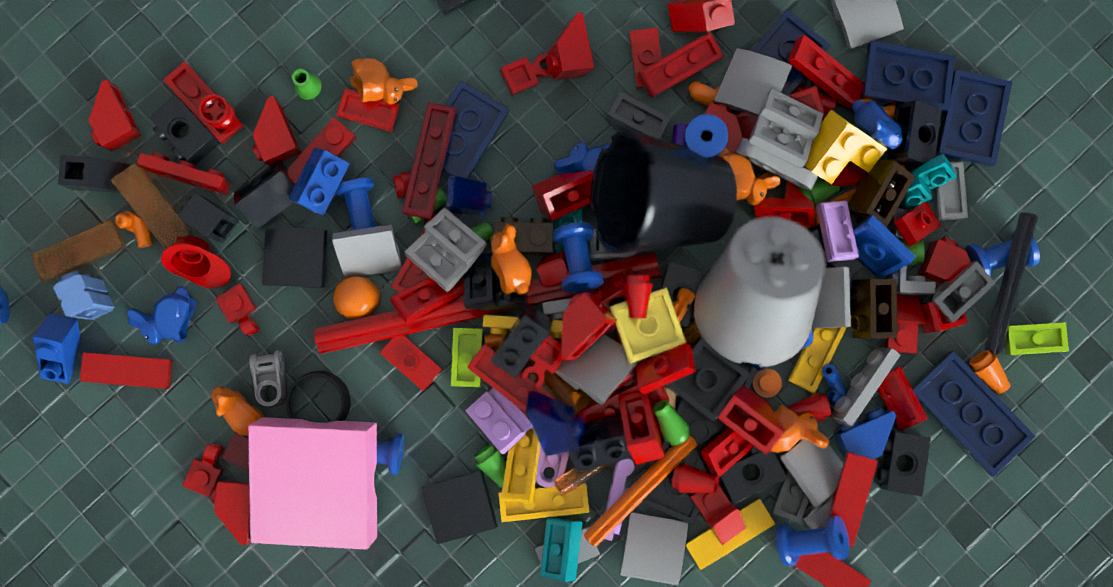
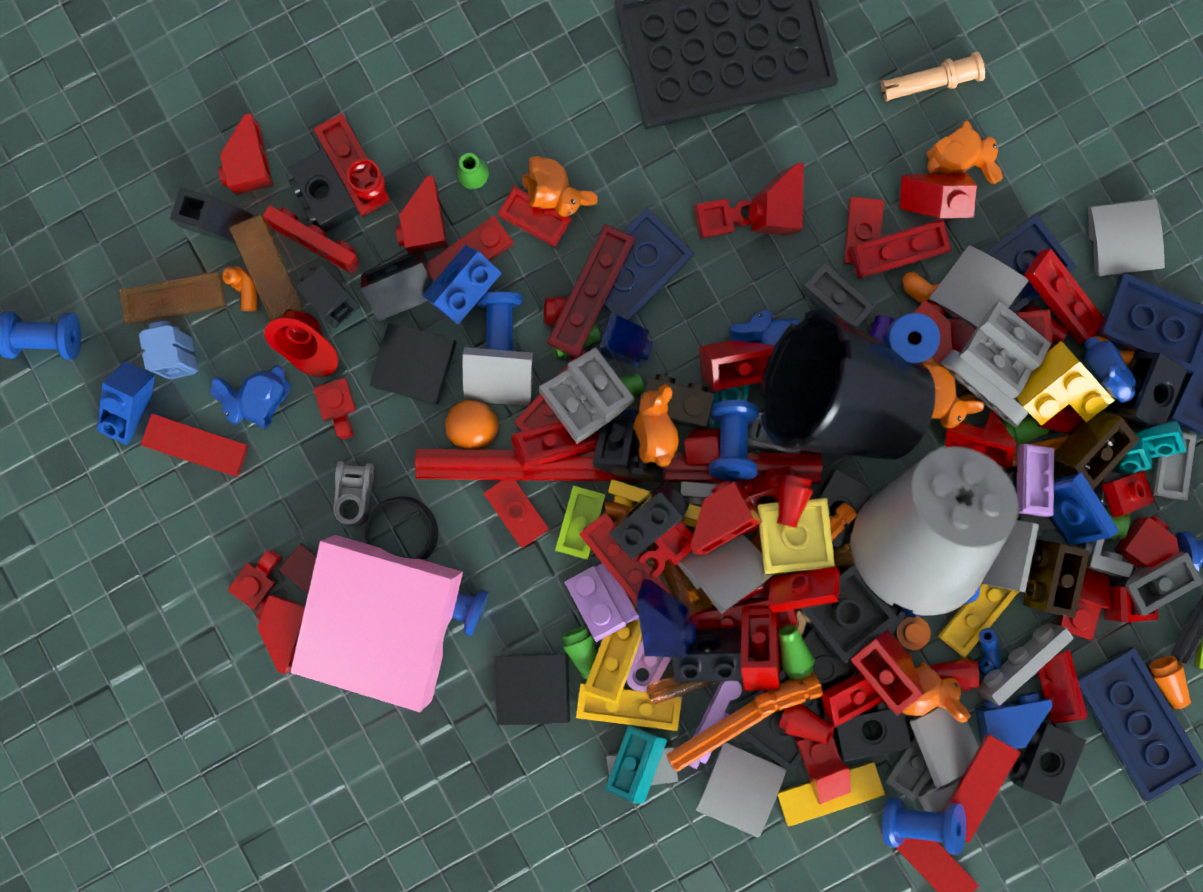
camera: 15 degrees right, 0 degrees up
orange animal [210,385,265,436] -> none
none -> orange axle [754,677,823,716]

